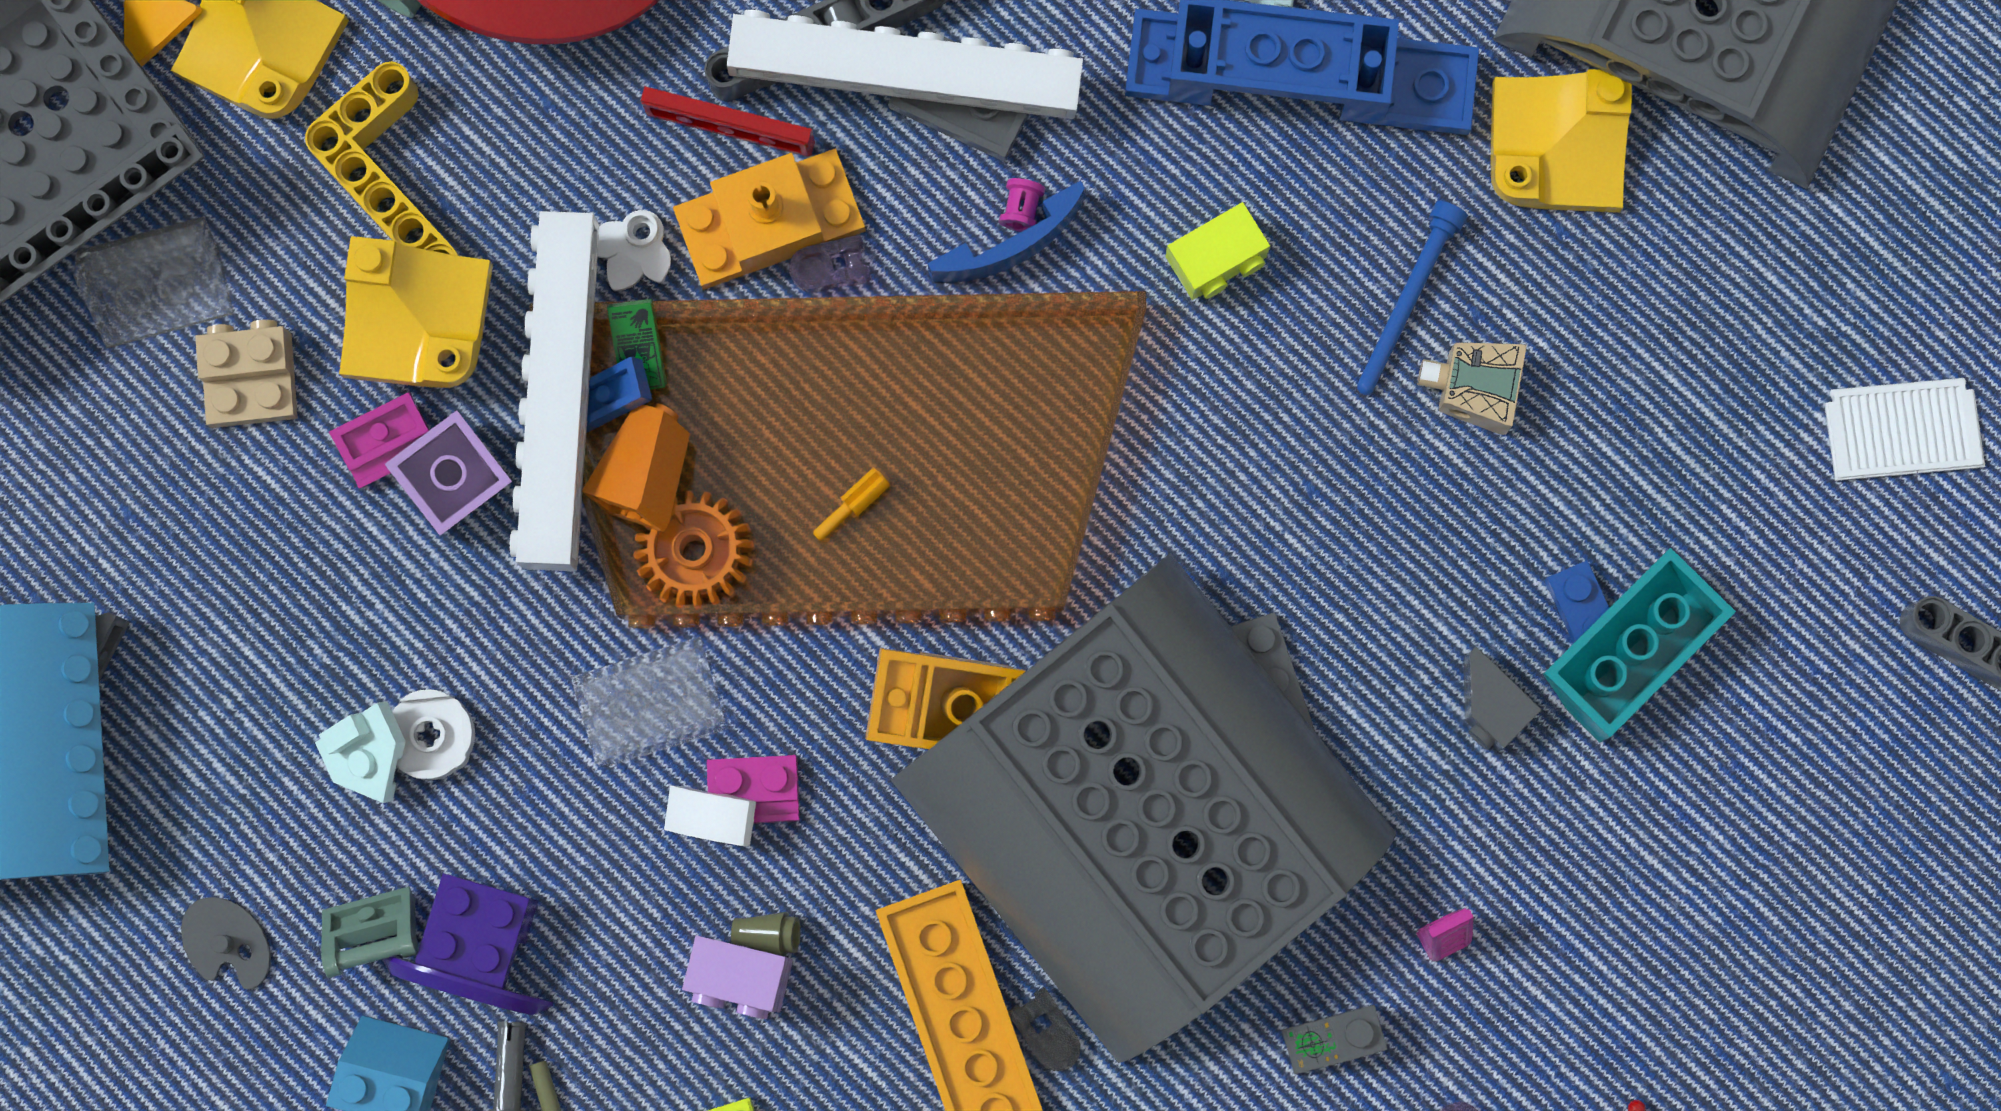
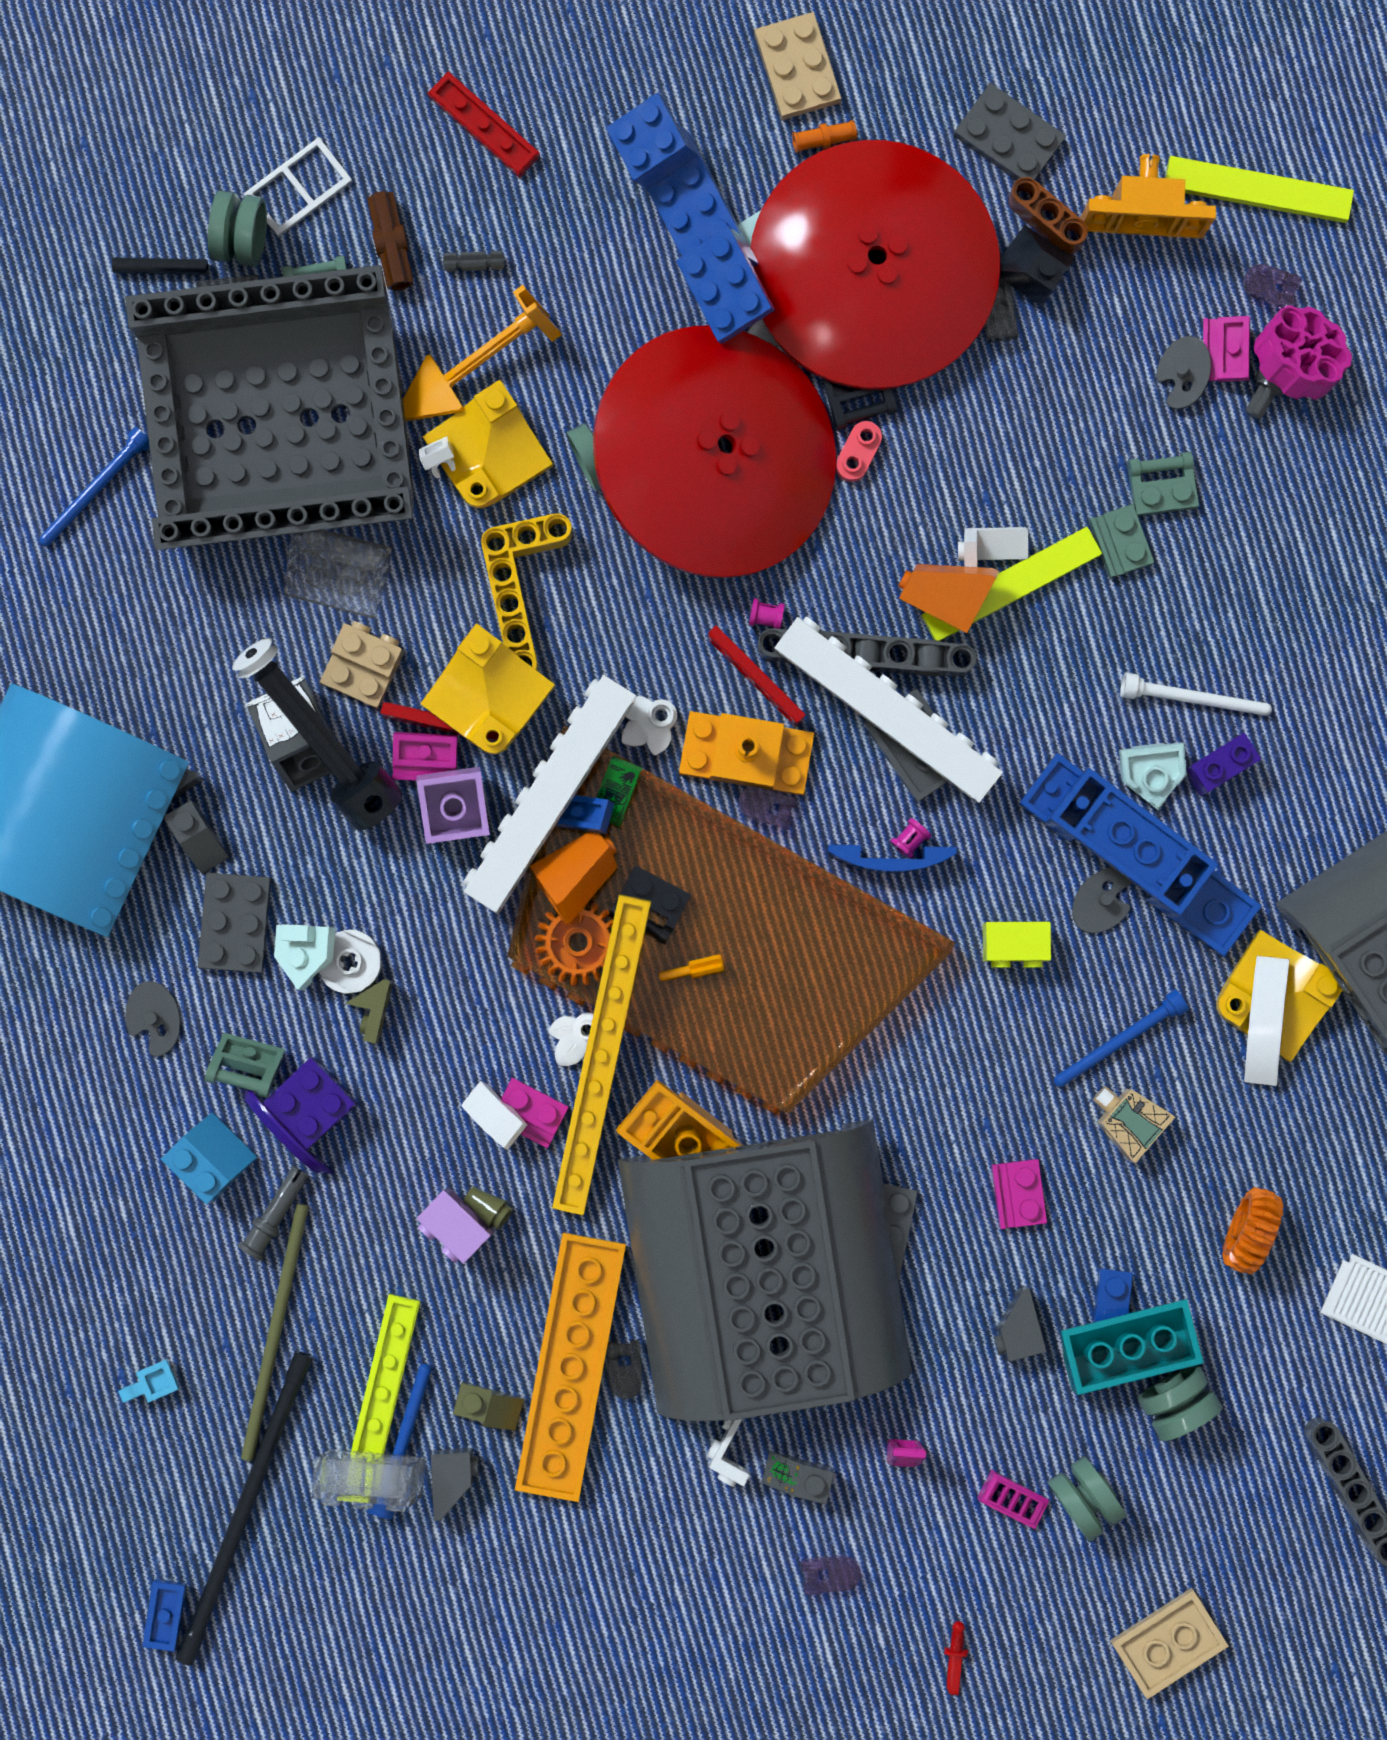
camera: 20 degrees right, 5 degrees up
clear brick [570,637,731,768] -> none
none -> dark grey slope [164,800,230,874]
none -> dark grey plate [198,872,272,973]
none -> black piece [232,638,402,831]
none -> dark grey slope [246,676,333,792]
none -> olive slope [346,979,393,1044]
none -> red tile [380,702,499,743]
none -> white tile [419,436,456,478]
none -> white plate [548,1013,594,1066]
none -> yellow plate [552,894,652,1215]
none -> black plate [608,865,691,945]
none -> white bracket [706,1419,750,1487]
none -> dark pink bush [748,598,785,629]
none -> dark pink slope [977,1469,1050,1529]
none -> dark pink plate [991,1159,1047,1229]
none -> sand green wheel [1047,1456,1127,1543]
none -> dark grey piece [1072,867,1132,933]
none -> tan plate [1110,1588,1229,1699]
none -> sand green wheel [1137,1365,1223,1441]
none -> orange gear [1222,1187,1284,1275]
none -> white slope [1244,956,1290,1086]

